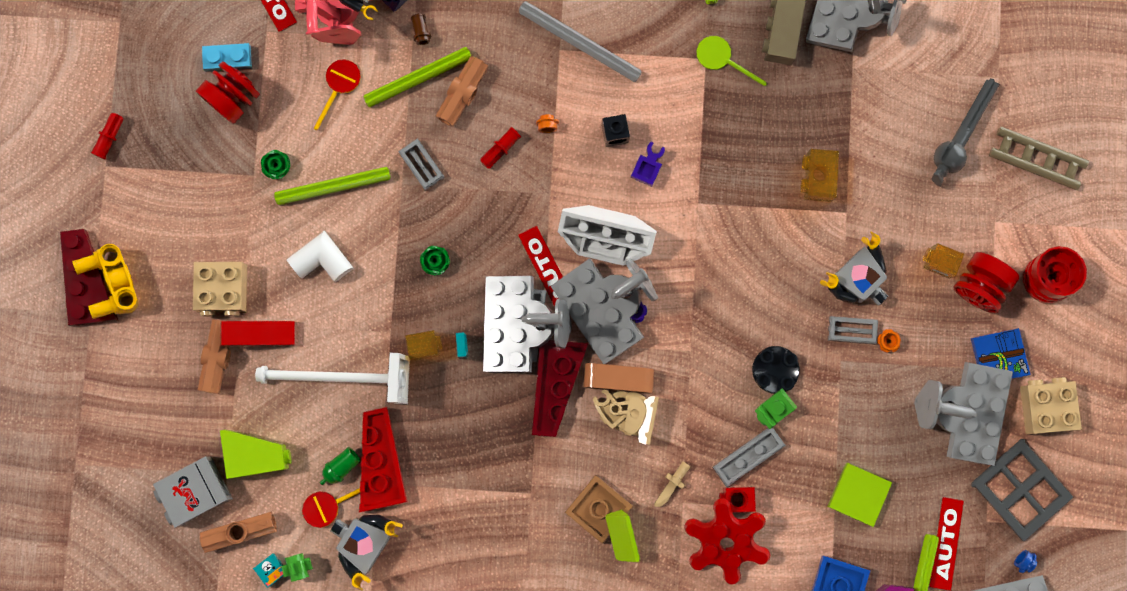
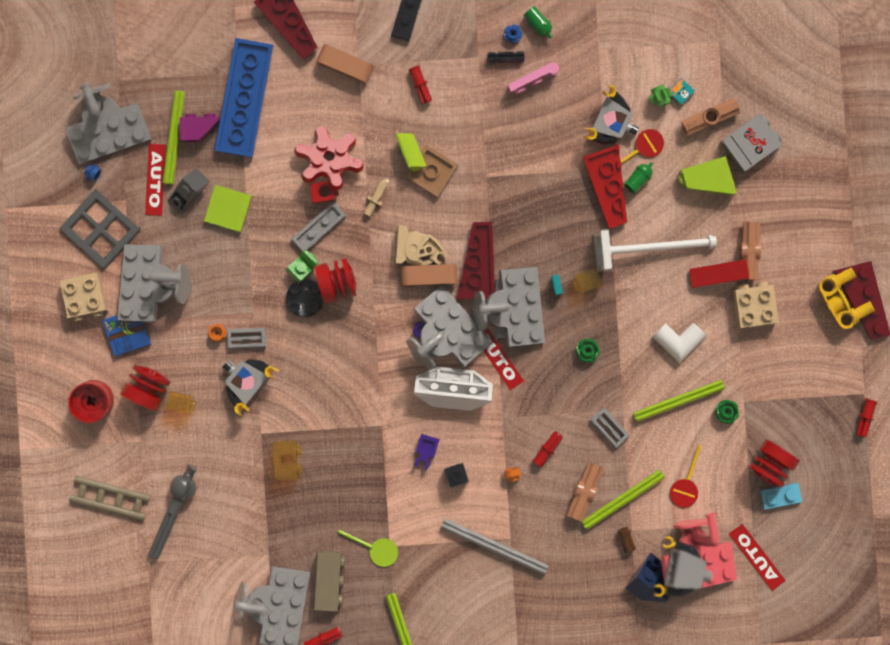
camera: 175 degrees right, 5 degrees up
none -> dark grey slope [167,169,210,213]
none -> red wheel [314,257,357,305]

